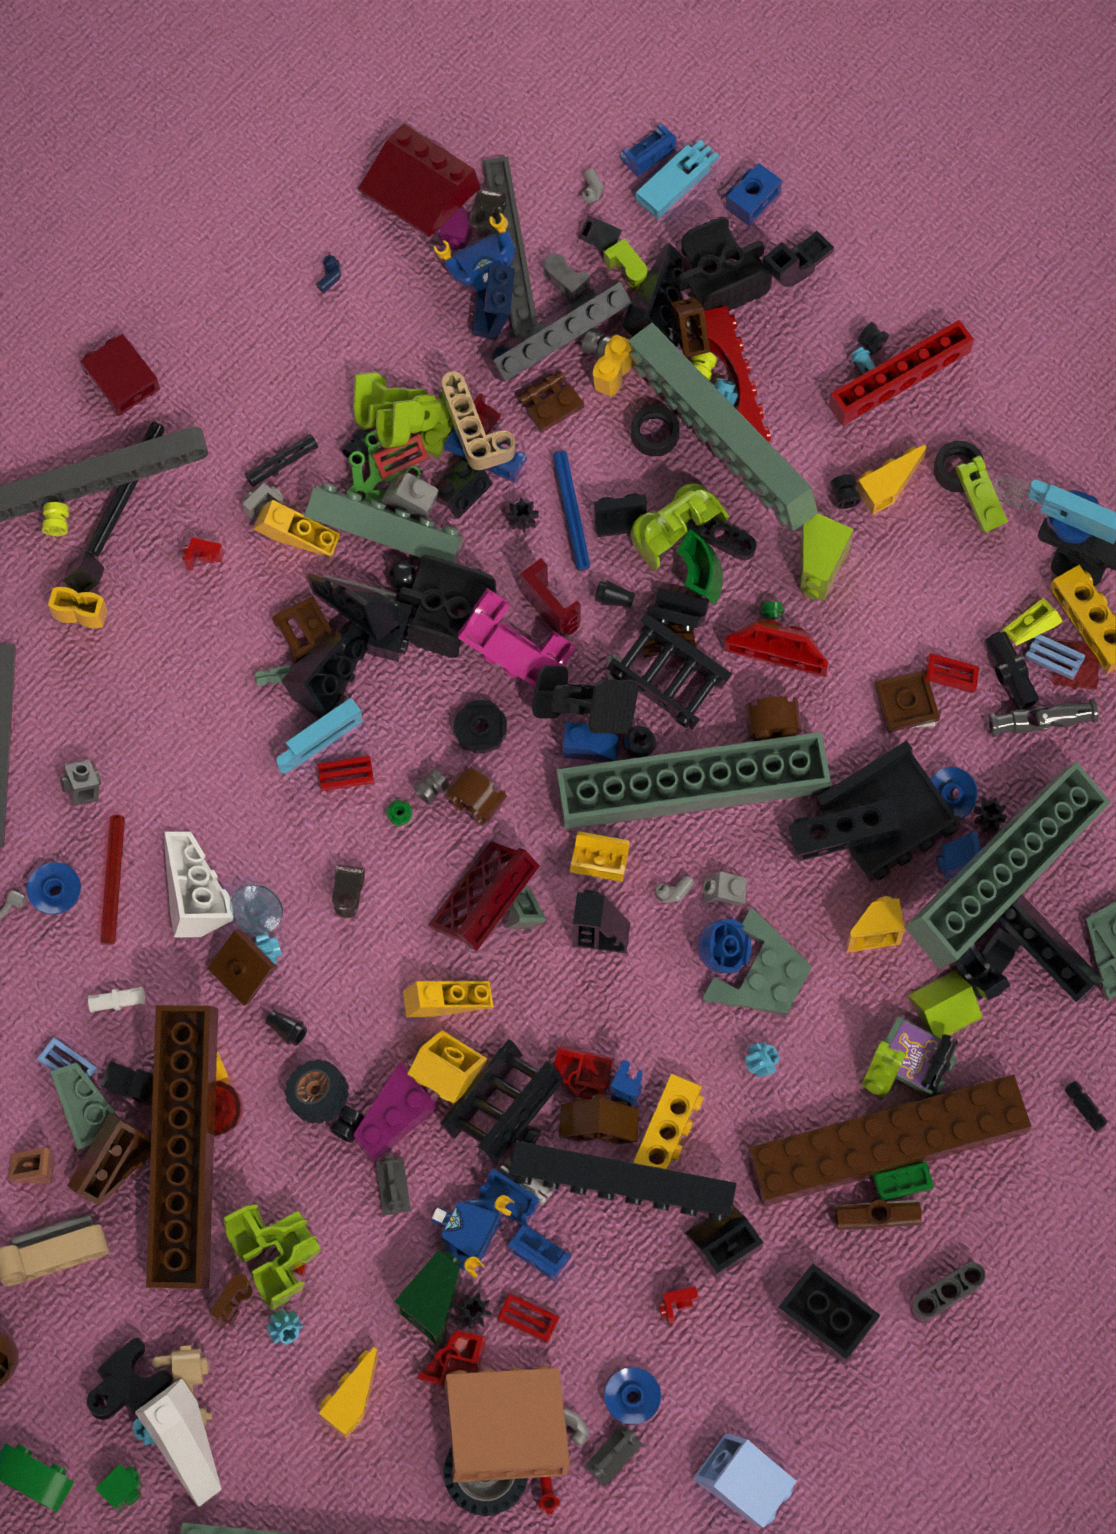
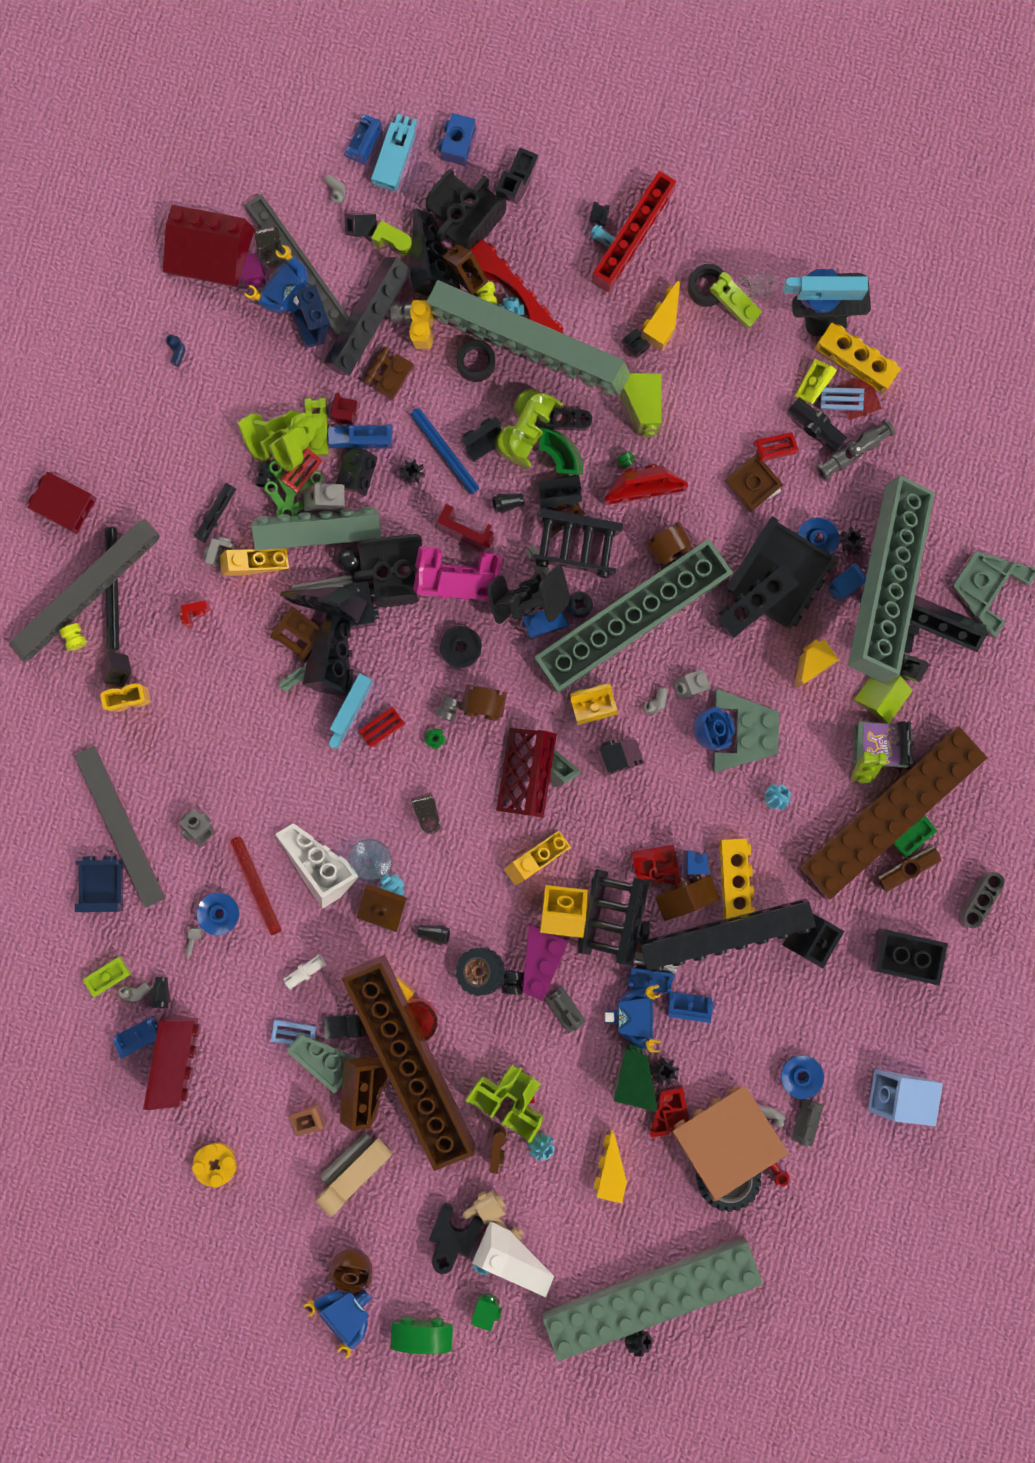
camera: 25 degrees left, 15 degrees up
tan beam [442,371,515,470] -> none
red tile [497,1293,560,1344] -> none
flat silver leg [544,253,590,302] -> none
red bracket [658,1286,698,1325] -> none
black axle [1065,1081,1107,1131] -> none

